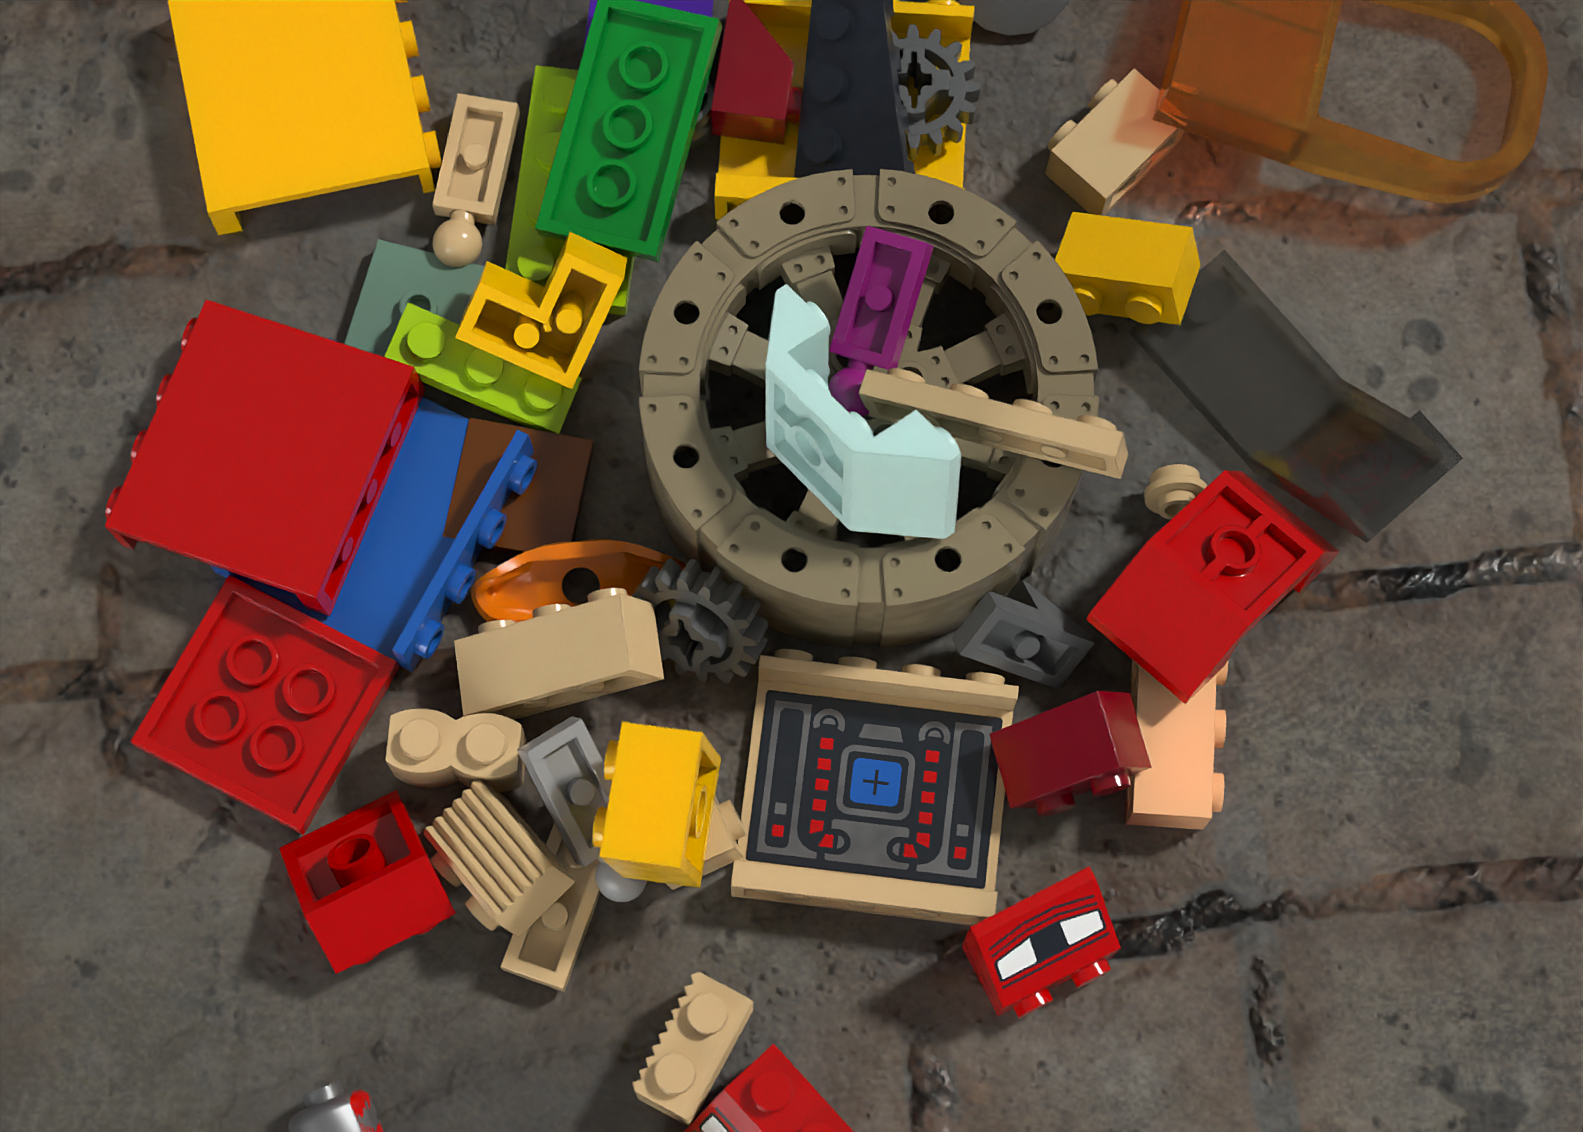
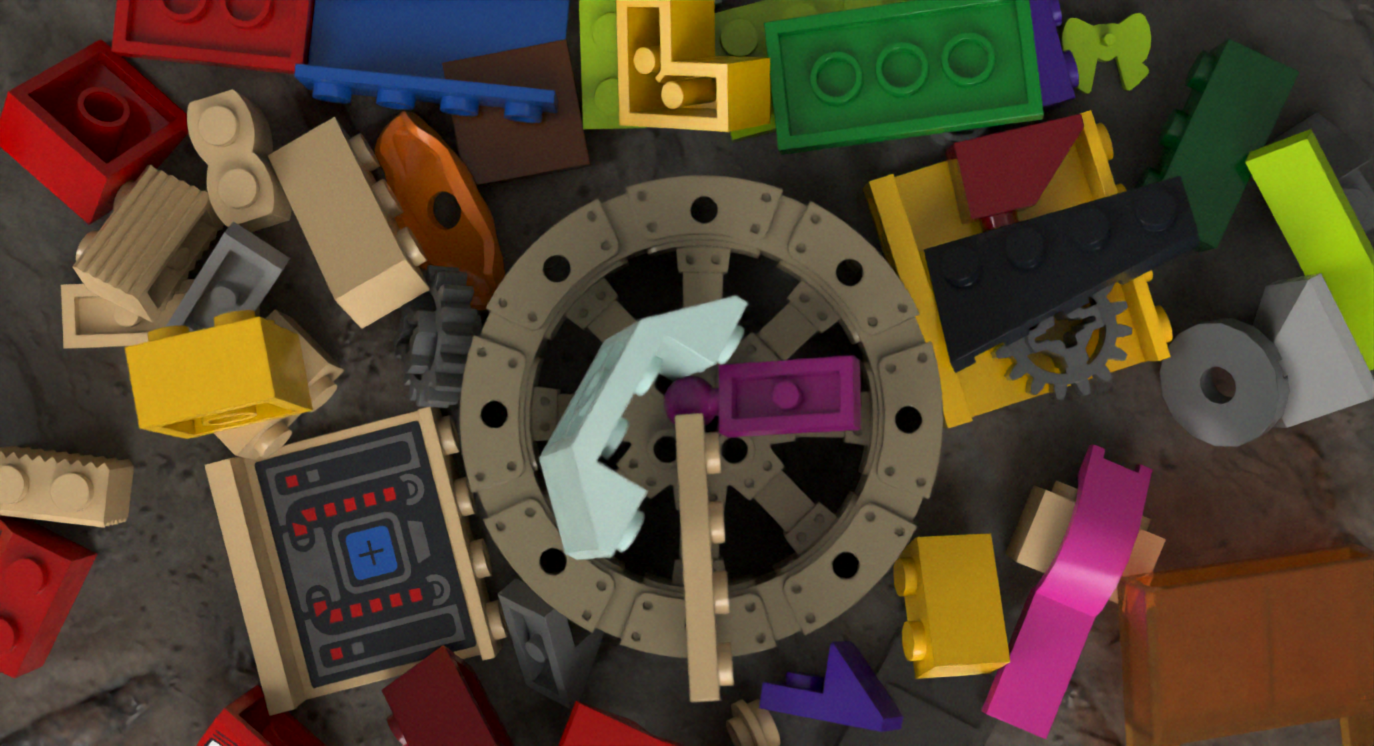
camera: 70 degrees right, 15 degrees up
none -> dark purple slope [759,641,903,732]
none -> dark pink piece [981,444,1153,739]

